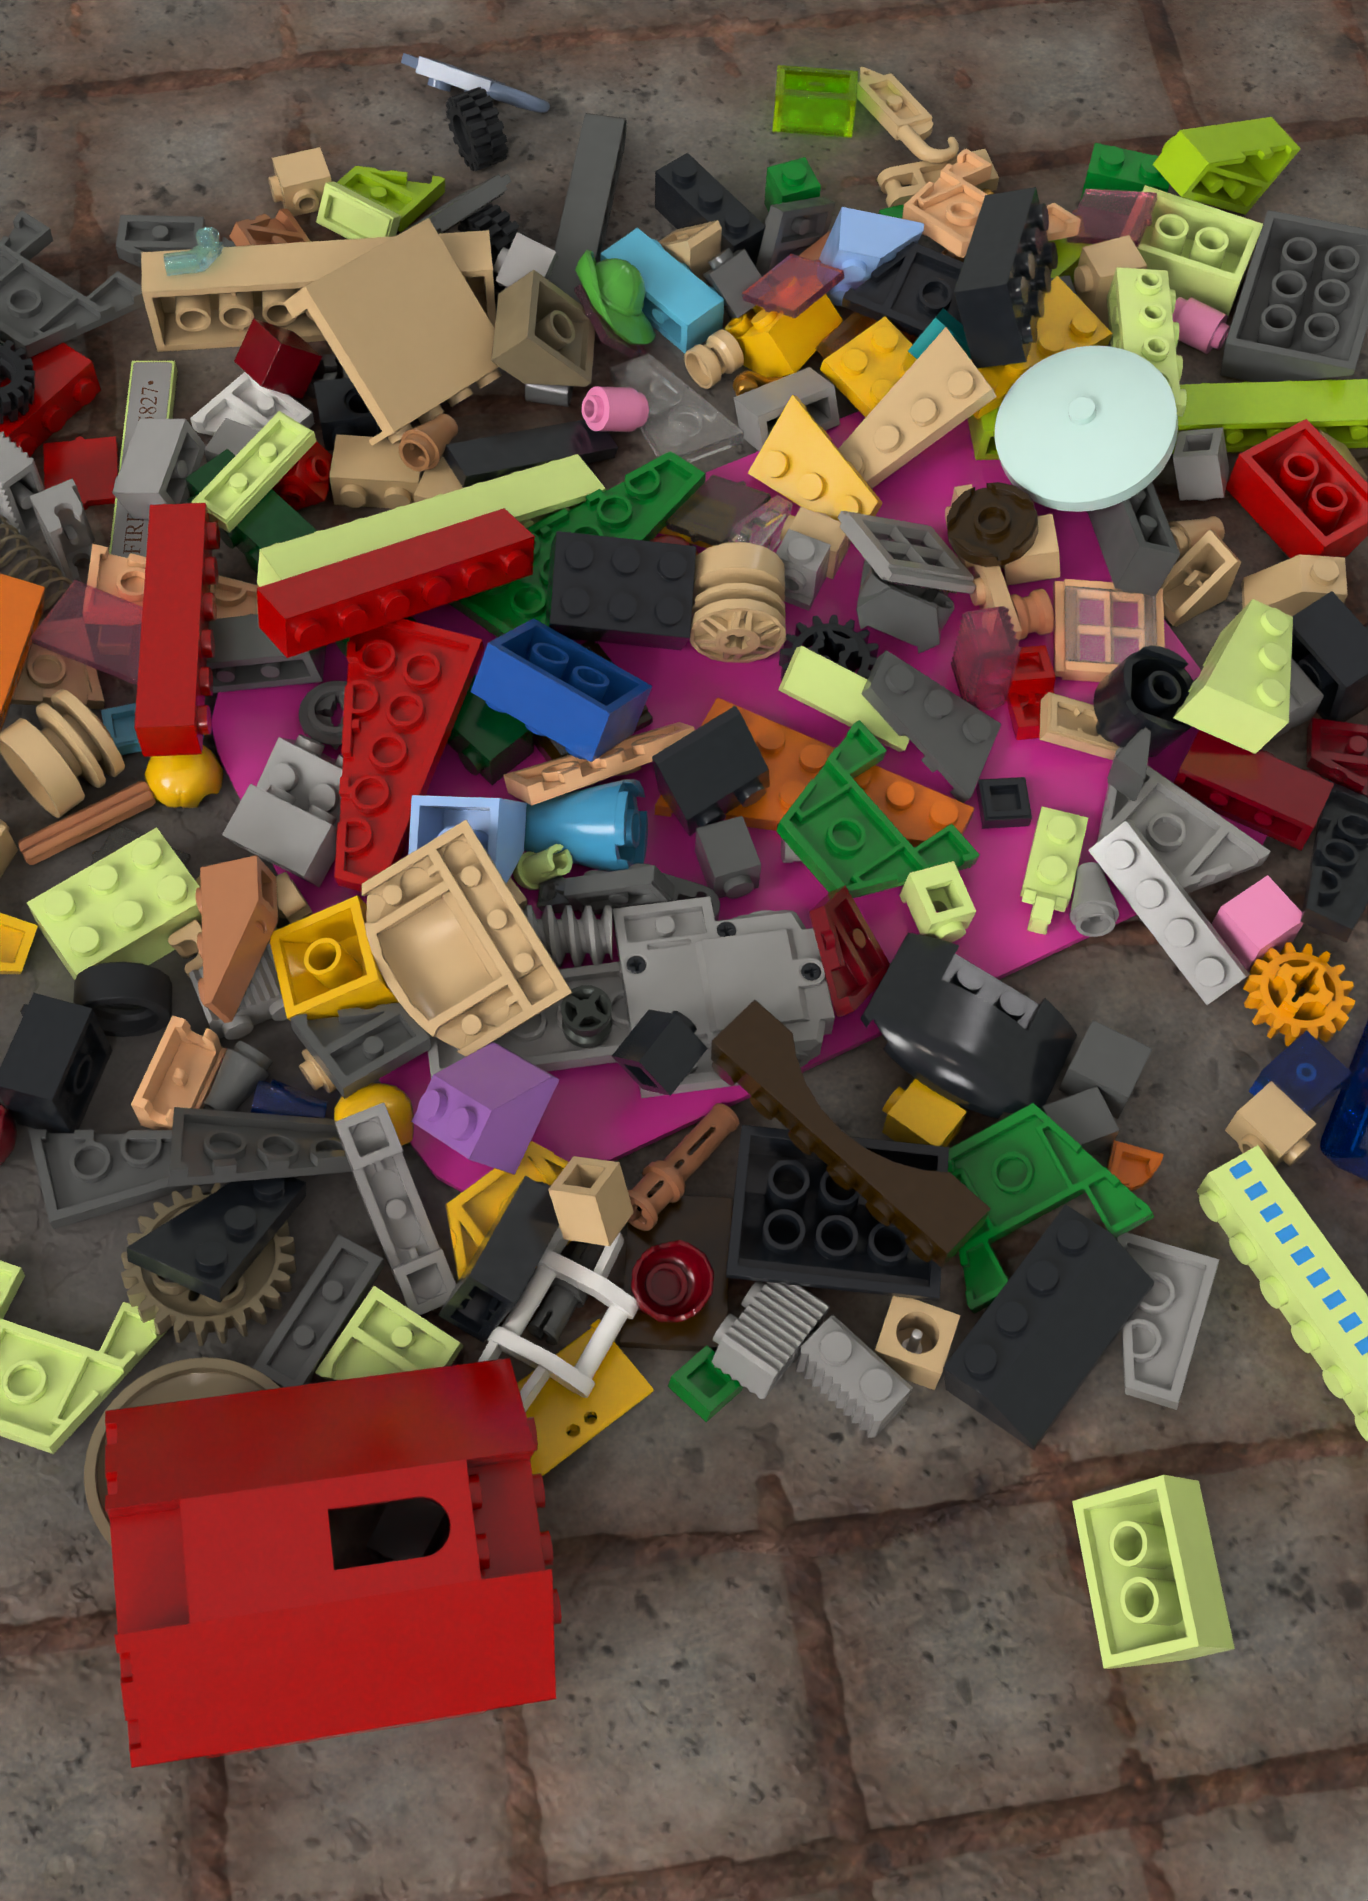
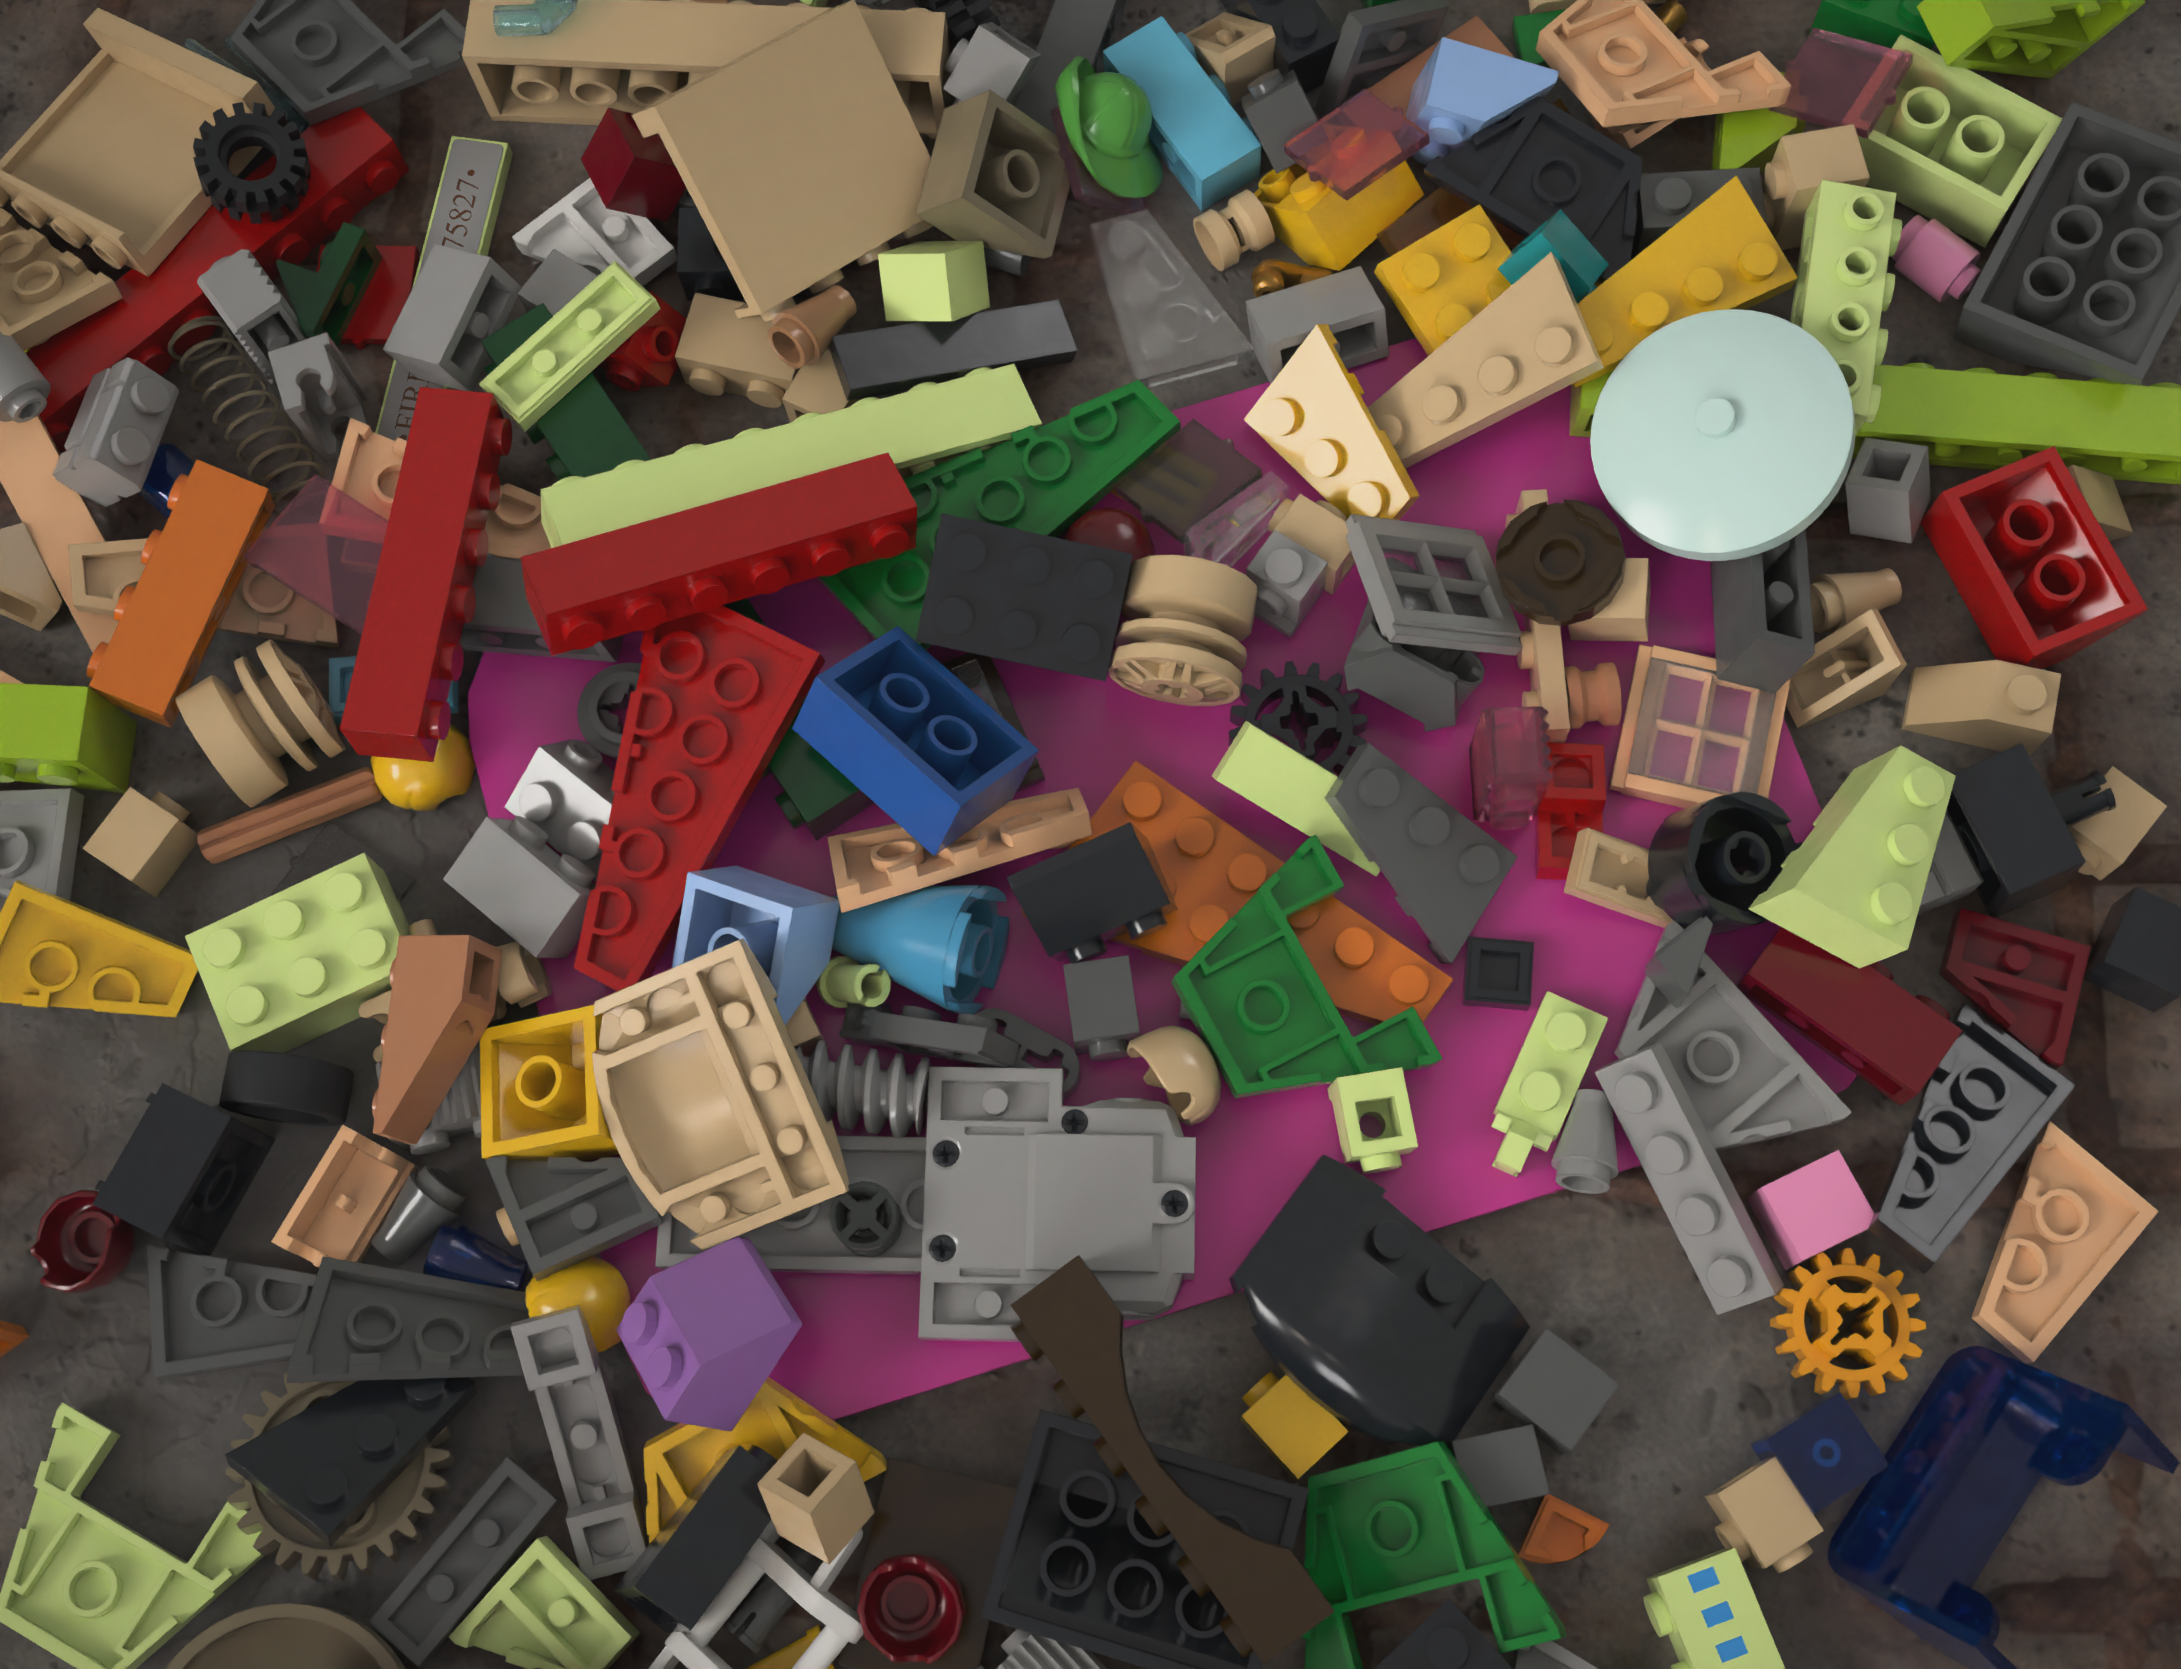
camera: 20 degrees right, 10 degrees up
bright pink brick [582,386,649,432] -> none
black brick [612,1009,708,1096] -> none
nougat pin [627,1103,740,1231] -> none
dark red wing [809,885,890,1018] -> none
black brick [954,187,1058,368] -> none
none -> dark green slope [276,222,383,348]
none -> yellowish green piece [878,241,990,321]
none -> tan hair [1127,1025,1221,1126]

